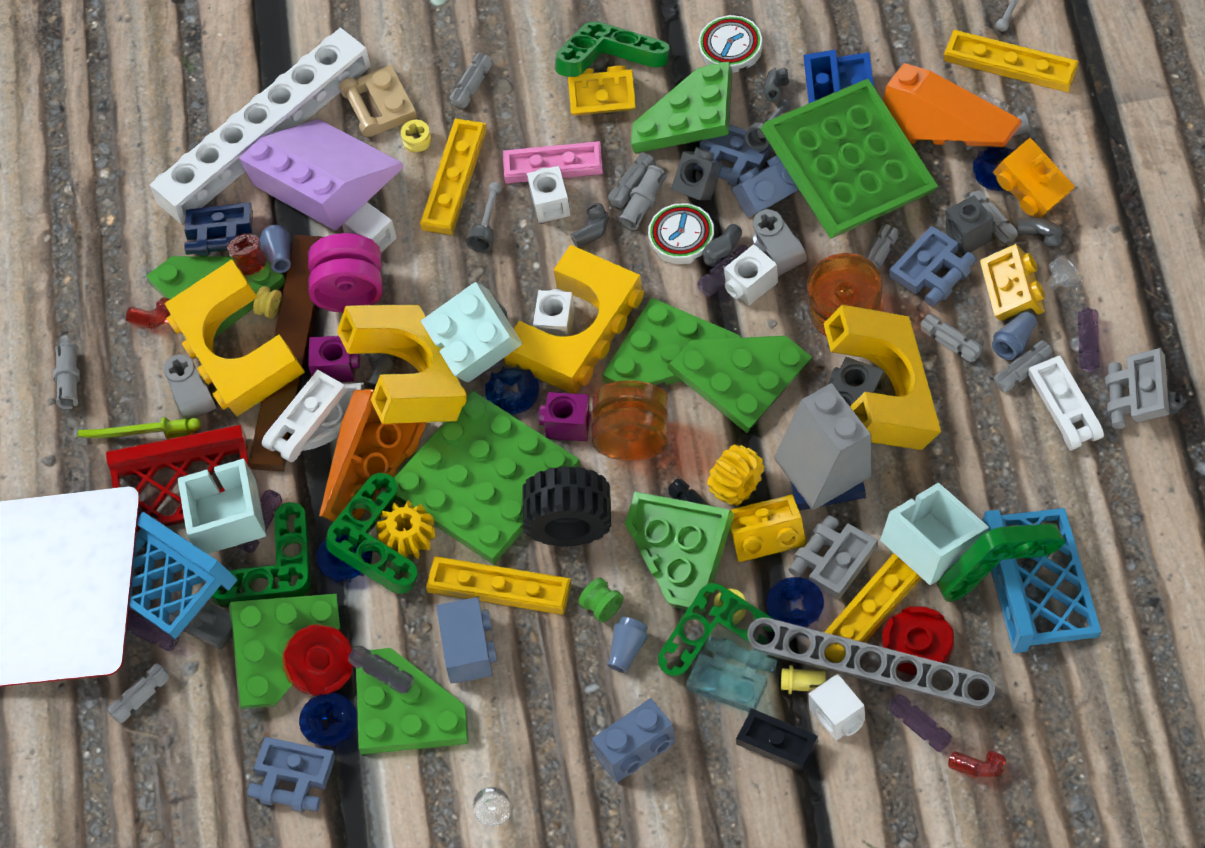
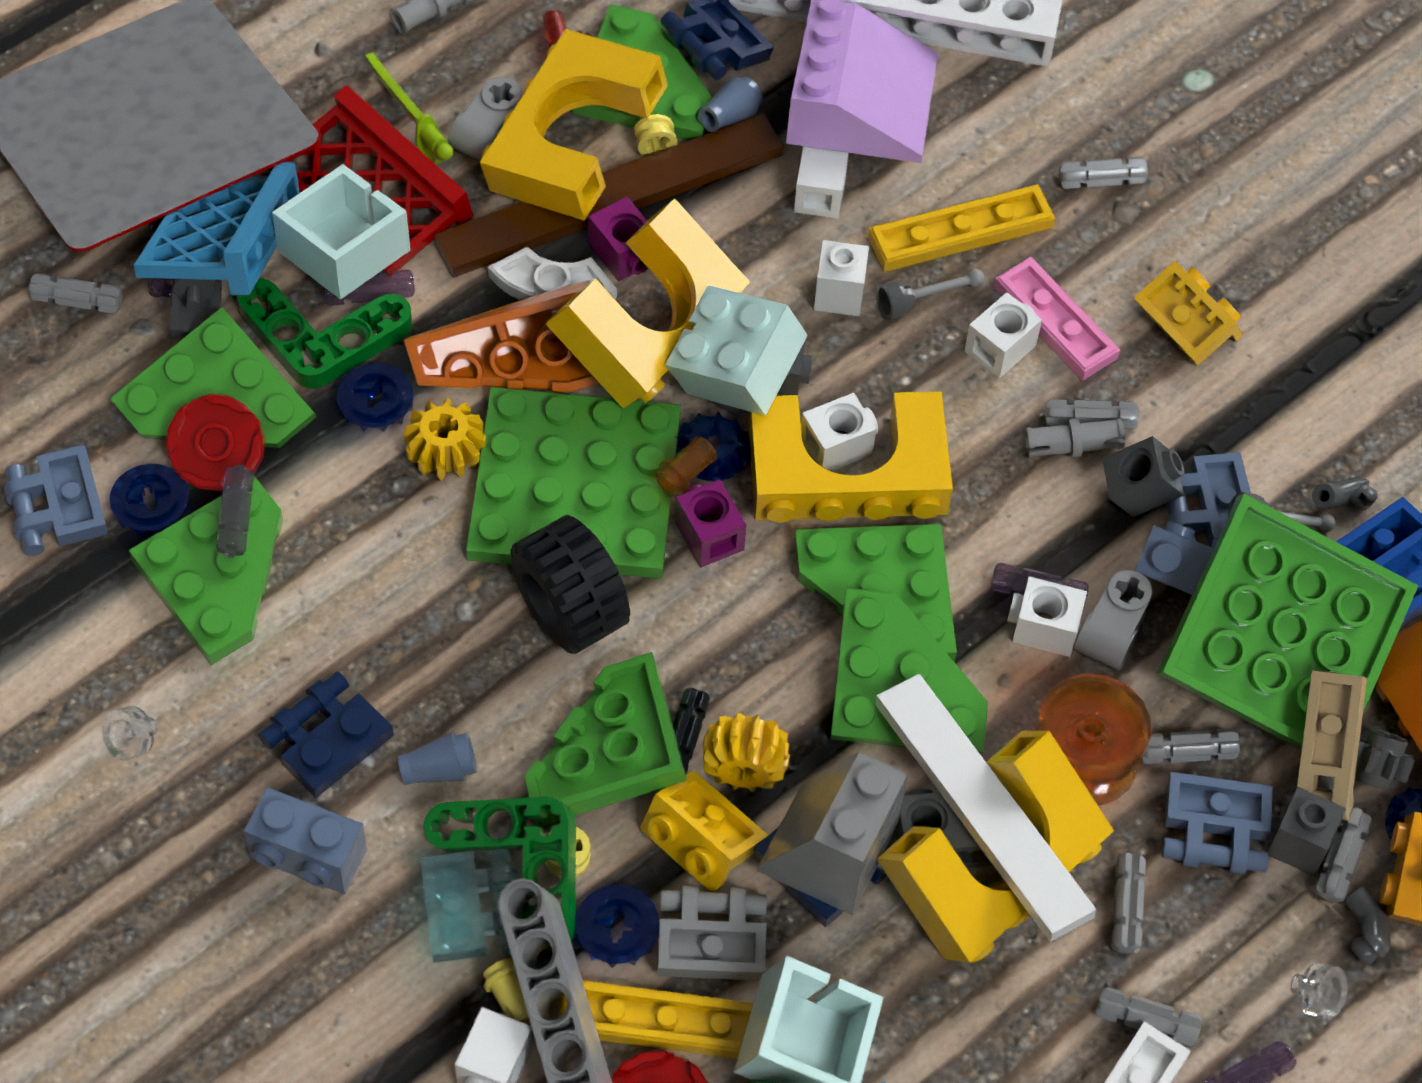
camera: 45 degrees right, 0 degrees up
clear red wheel [227,234,266,275] -> none
white plate [262,370,347,462] -> none
dark pink wheel [308,233,383,313] -> none
green beam [326,473,417,594] -> none
tan plate [339,65,417,137] -> none
dark grey arm [365,353,394,389] -> none
light yellow bush [401,119,431,153] -> none
yellow tile [426,556,572,615] -> none
sand blue brick [436,597,497,684] -> none
green beam [555,22,670,77] -> none
dark grey arm [570,203,609,248] -> none
bright green wheel [578,577,624,623] -> none
clear orange wheel [592,380,668,461] -> none
bright green plate [631,61,733,154] -> none
tile [648,203,714,265] -> none
tile [698,15,763,73] -> none
dark grey arm [703,224,742,267] -> none
black plate [736,708,819,772] -> none
yellow bracket [980,244,1045,322] -> none
sand blue cone [992,311,1037,360] -> none
none -> dark blue plate [258,671,394,798]
none -> clear orange pin [655,436,717,496]
none -> white brick [814,240,869,316]
none -> white tile [875,674,1097,942]
none -> tan plate [1297,670,1367,821]
none -> dark grey gear [1355,729,1415,791]

